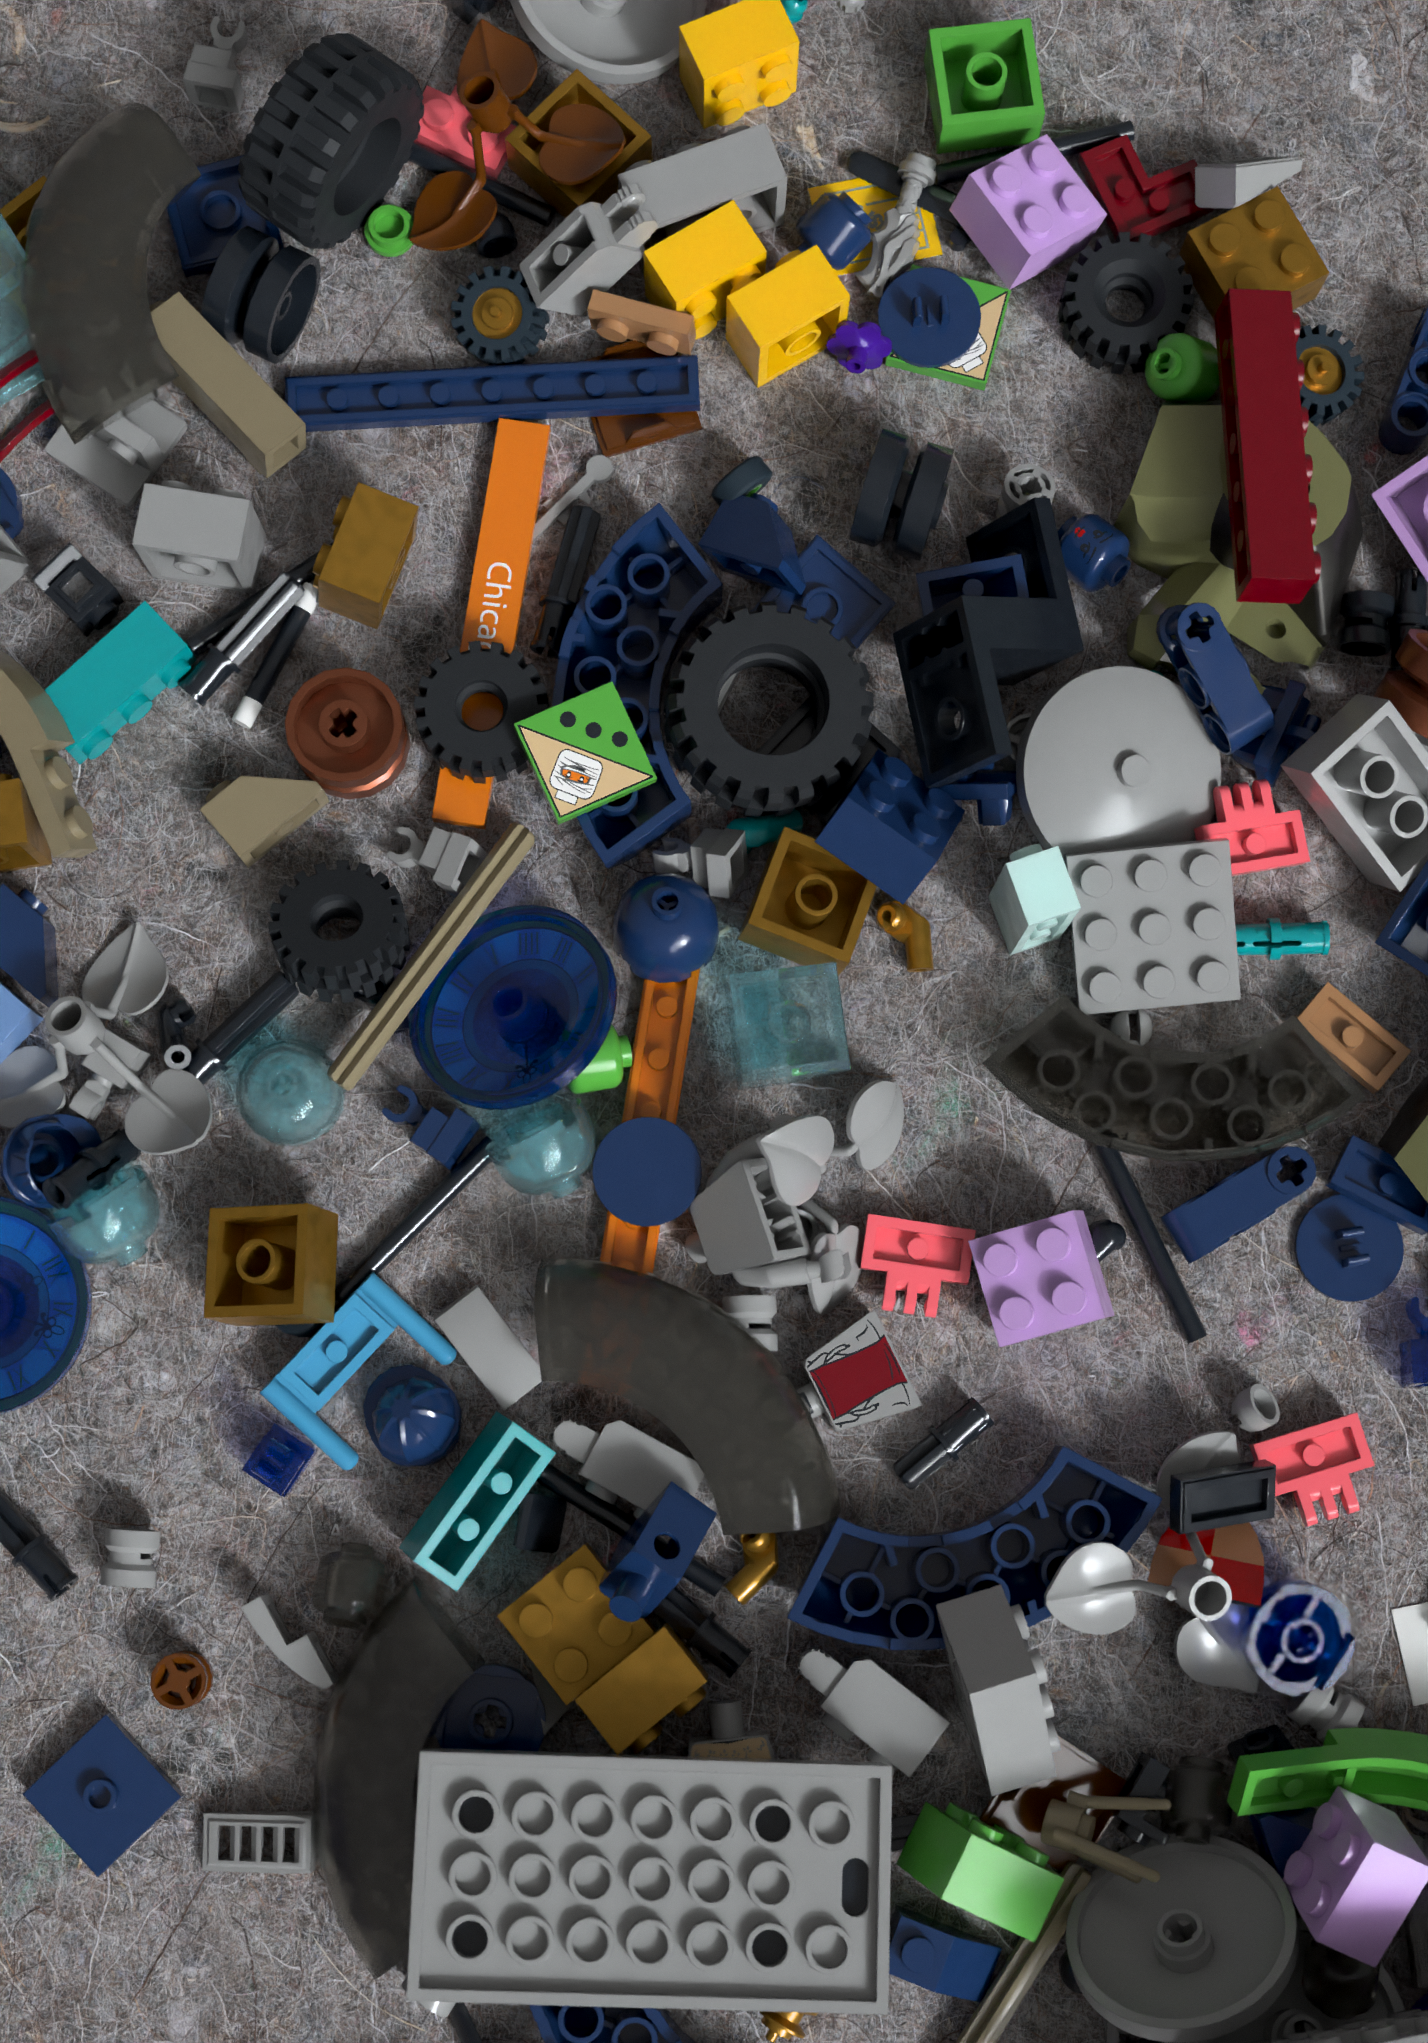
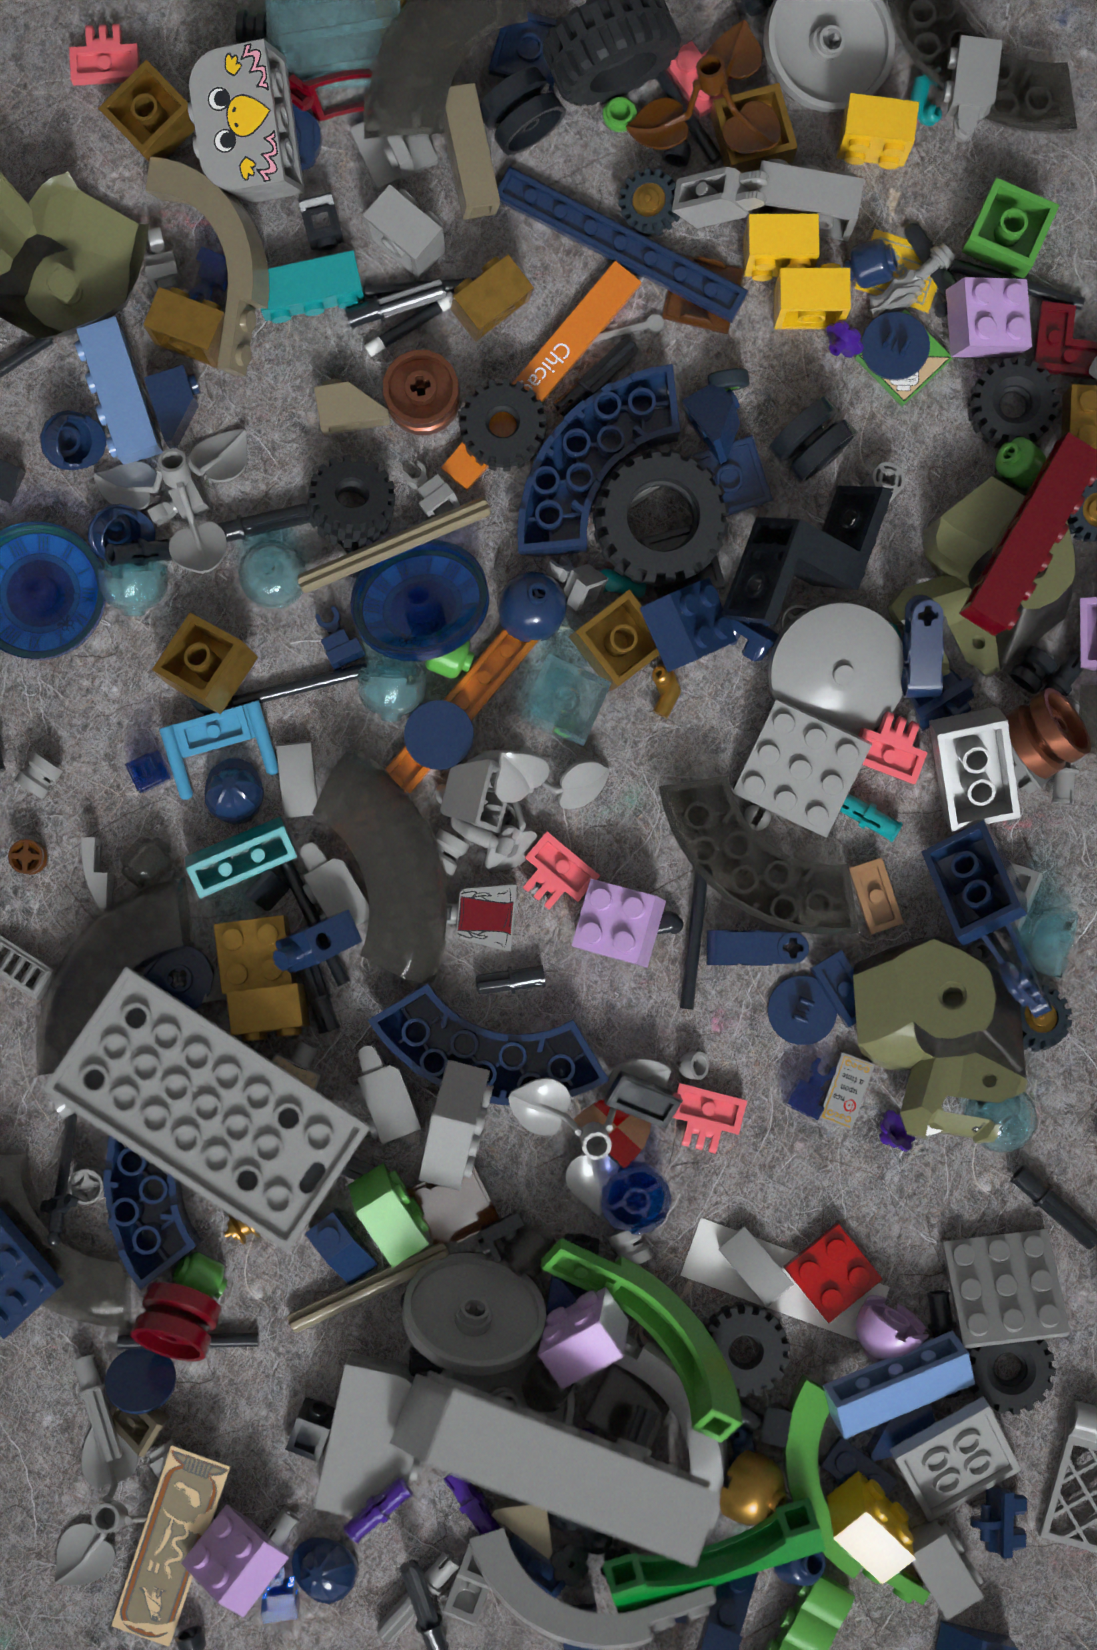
camera: 35 degrees right, 5 degrees up
black arm [157,998,196,1070] -> none
tile [513,682,657,825] -> none
medium nougat plate [587,289,696,355] -> none
pearl gold arm [725,1521,779,1606] -> none
dark blue slope [916,554,1029,617] -> none
light aqua brick [988,844,1081,955] -> none
dark tan plant [1041,1790,1171,1883] -> none
dark blue head [1057,514,1131,592] -> none

